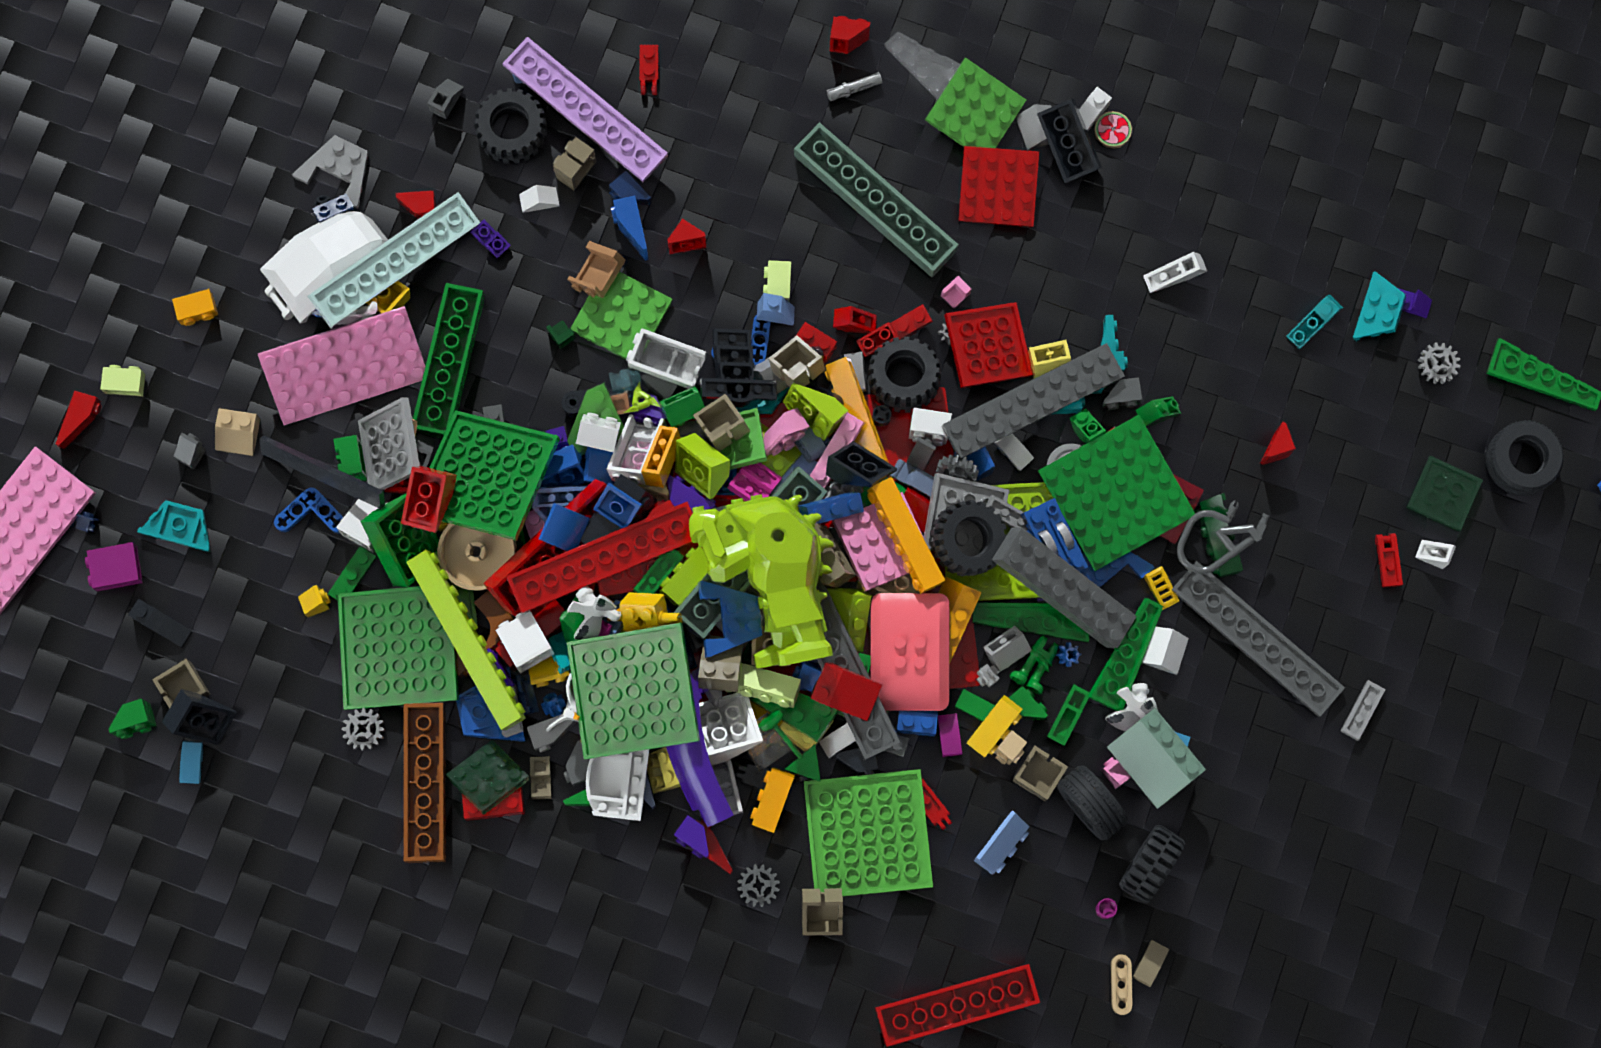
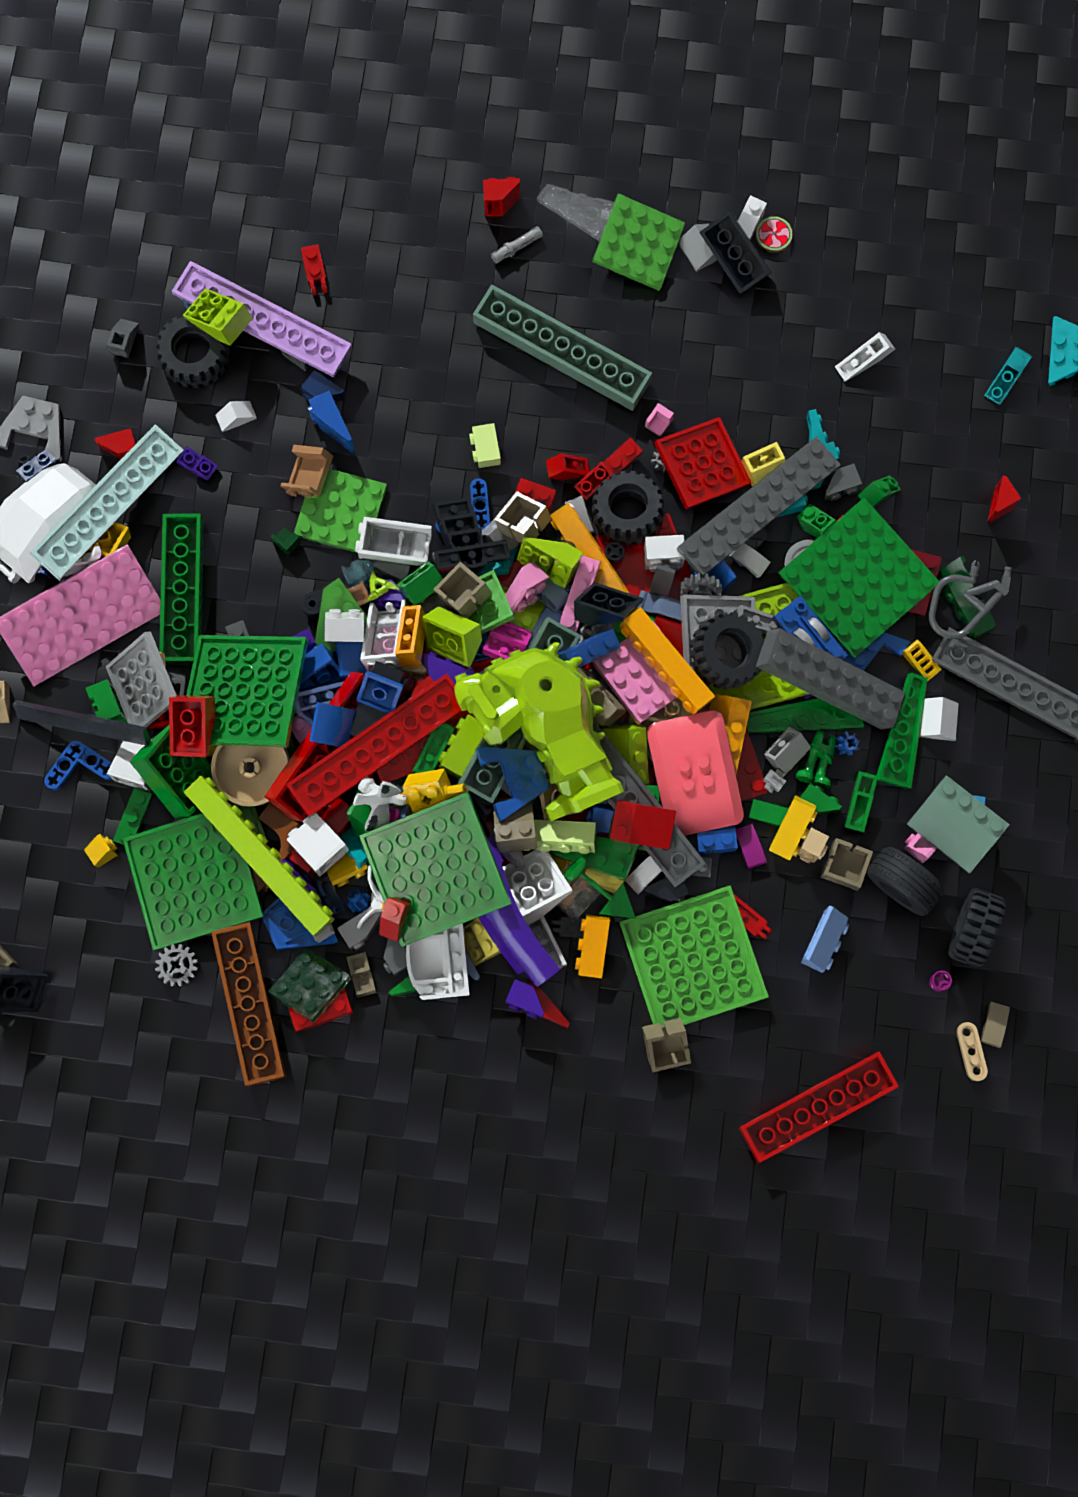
camera: 10 degrees left, 0 degrees up
dark azure slope [180,741,203,784] -> none
dark tan piece [553,137,596,190] -> none
red slope [668,218,706,254] -> none
dark grey gear [737,864,780,907] -> none
medium blue slope [757,293,795,326] -> none
red plate [958,146,1039,227] -> none
animal [1105,683,1158,731] -> none
none -> lime slope [183,288,253,346]
none -> red slope [379,897,411,942]

